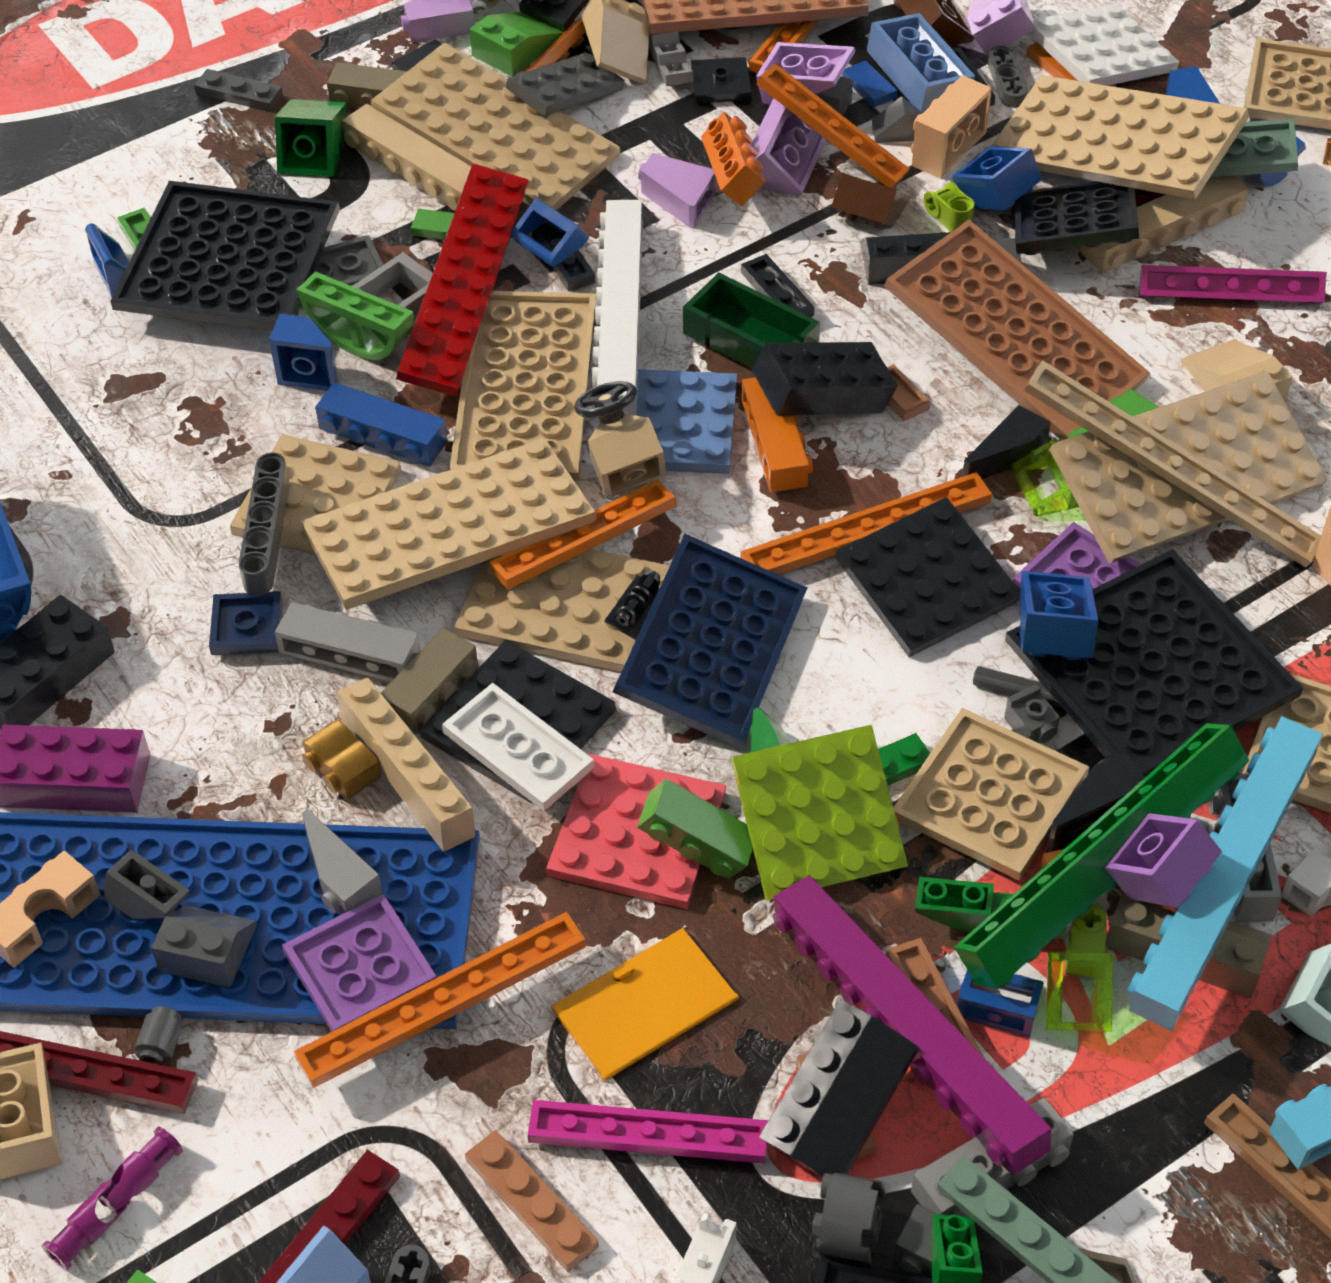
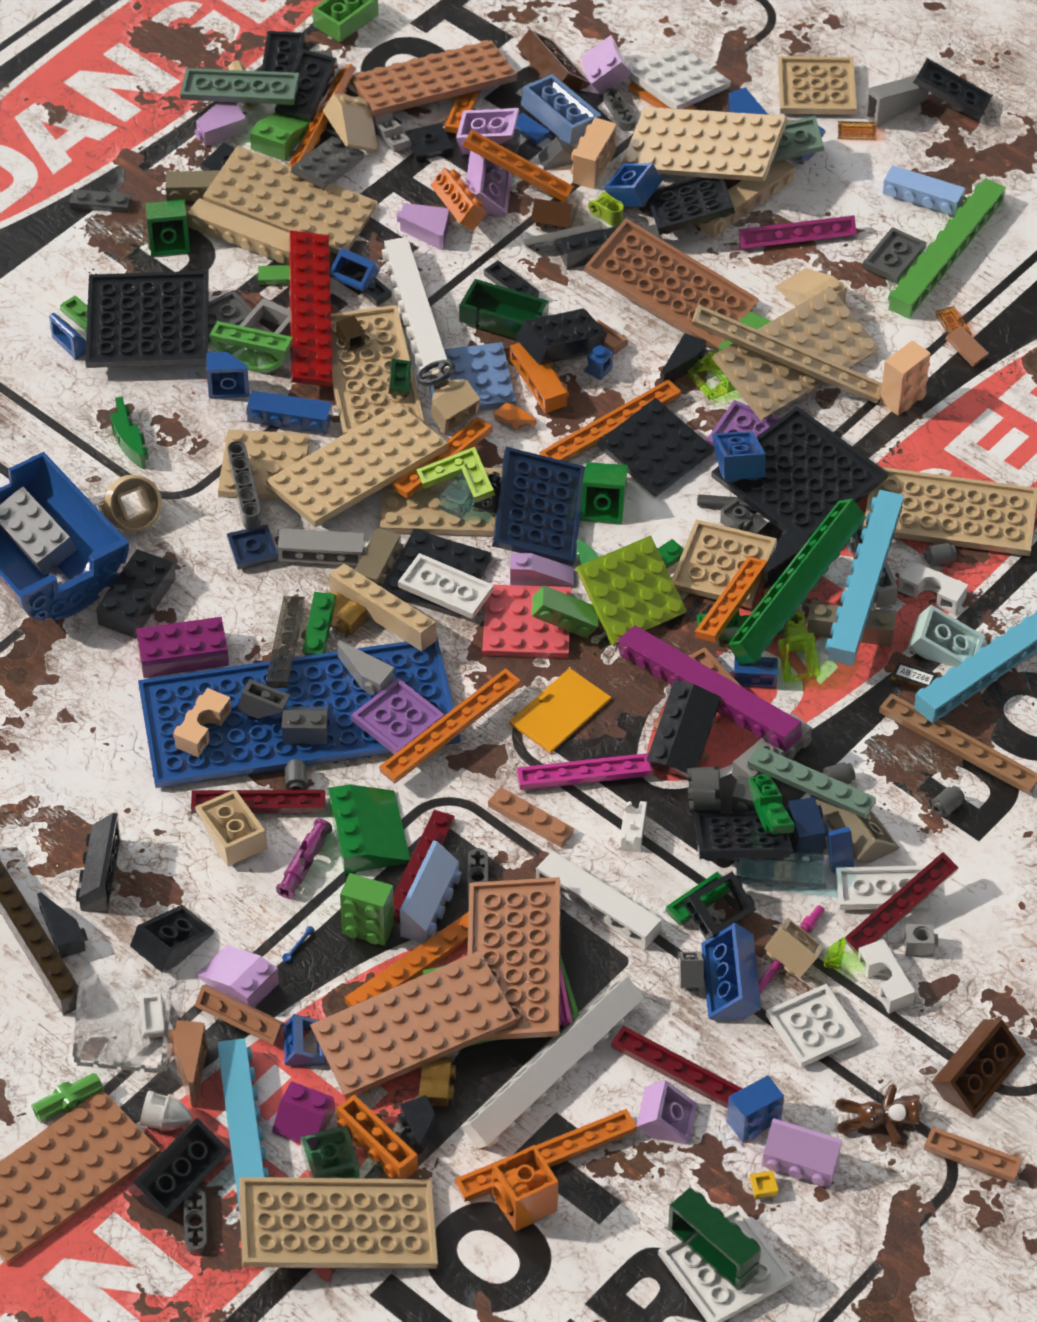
camera: 15 degrees left, 0 degrees up
medium lavender brick [1104,813,1222,908] -> none
none -> tan piece [97,475,162,532]
none -> green slope [110,396,149,469]
none -> clear smoke plate [266,596,305,688]
none -> green plate [302,592,337,656]
none -> green slope [328,784,410,874]
none -> dark brown brick [336,316,365,351]
none -> dark green plate [388,358,412,397]
none -> lime plate [416,447,495,503]
none -> clear light blue slope [440,474,474,519]
none -> orange slope [493,402,537,430]
none -> lavender slope [510,553,574,587]
none -> light grey tile [523,222,602,246]
none -> green slope [580,462,628,524]
none -> blue brick [584,345,613,380]
none -> orange plate [695,556,768,643]
none -> dark grey brick [822,762,856,783]
none -> tile [890,661,939,690]

